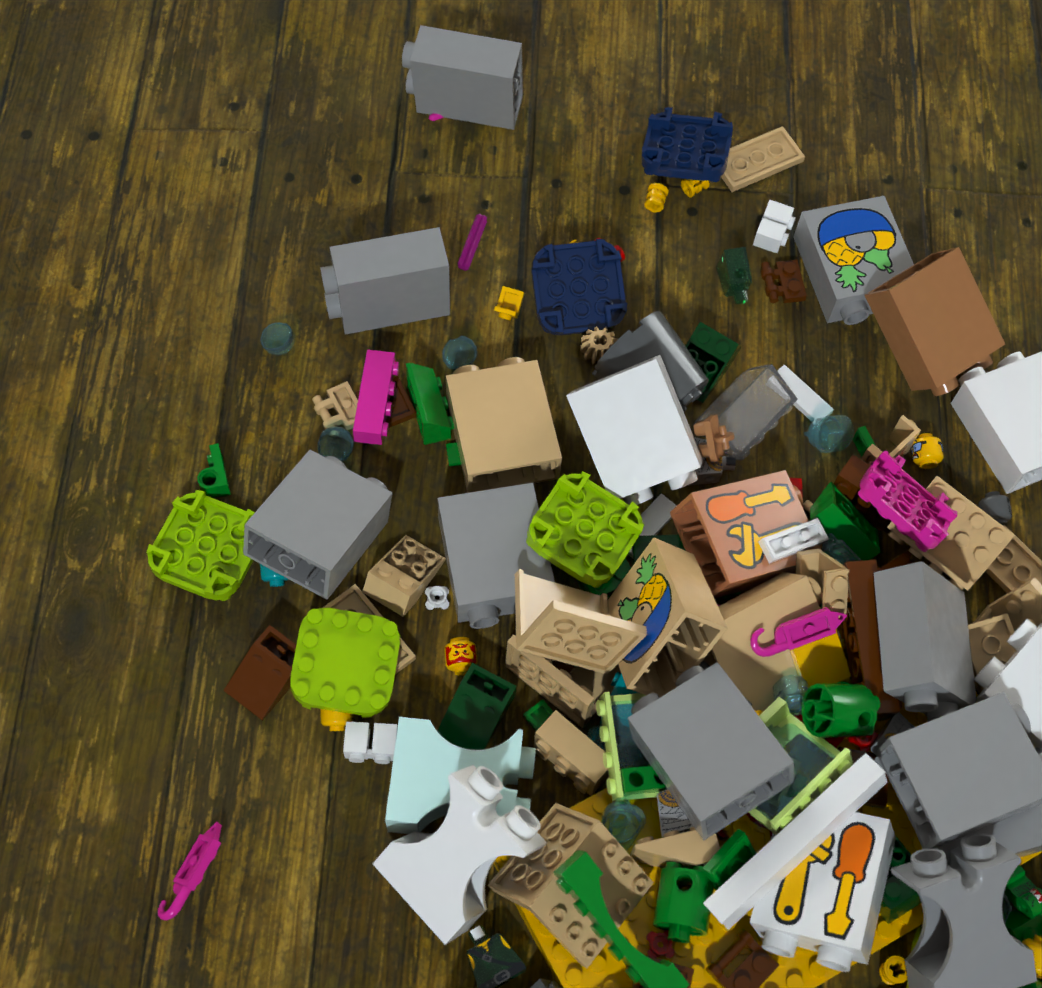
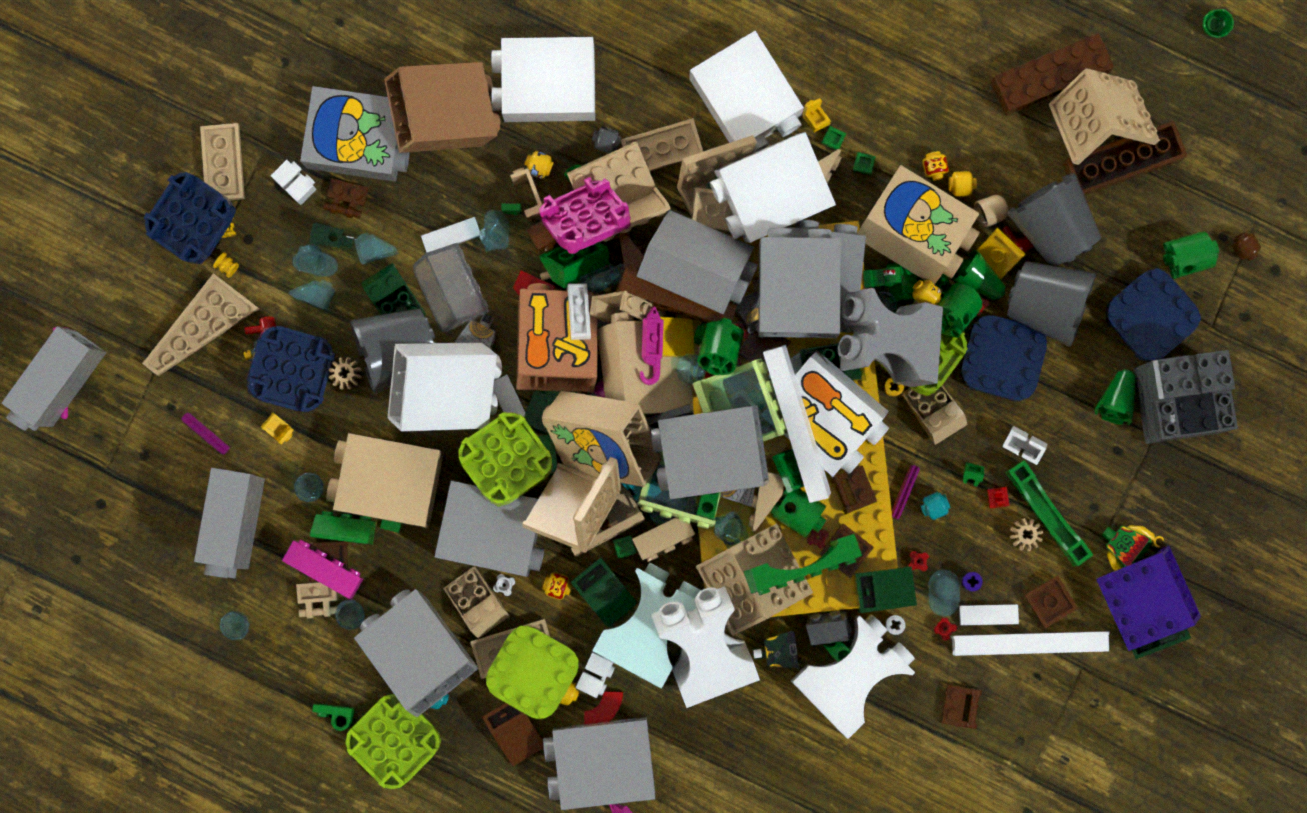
camera: 60 degrees left, 20 degrees up
medium nougat hips [693,414,735,462] -> none
none -> tan wing [142,273,259,376]
none -> clear light blue slope [289,280,336,311]
none -> clear light blue piece [292,244,338,277]
none -> clear light blue slope [354,233,399,264]
none -> light grey brick [543,717,655,810]
none -> red tile [584,691,623,724]

